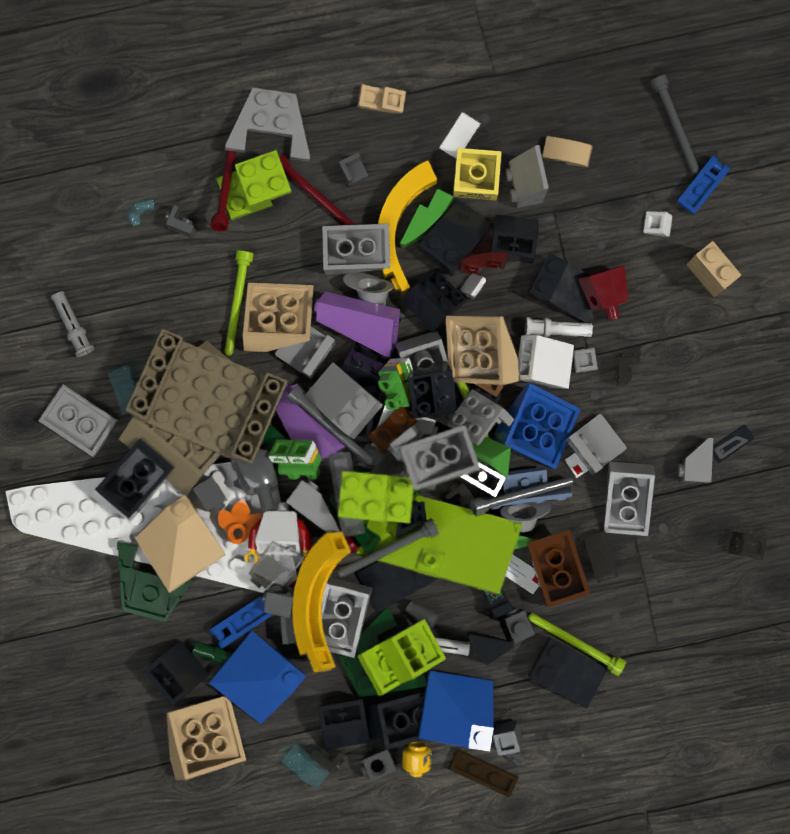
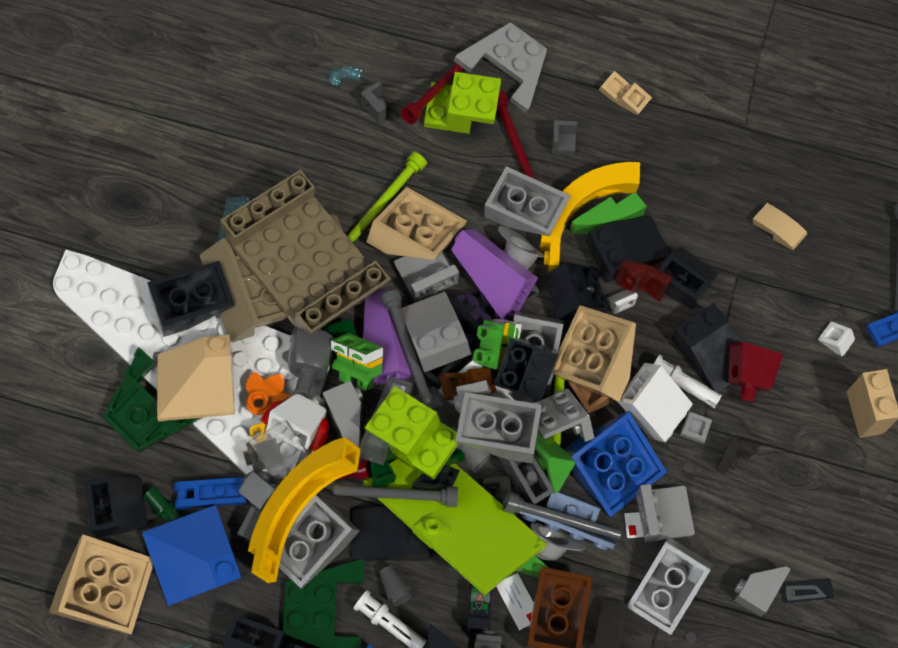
camera: 30 degrees right, 15 degrees down
light grey tile [38,384,119,457] -> none
light grey pin [51,291,95,357] -> none
dark grey brick [193,477,228,513] -> none
lime bracket [358,619,446,696] -> none
white sticker [440,112,480,158] -> none
light yellow brick [453,148,501,200] -> none
light grey slope [505,145,549,208] -> none

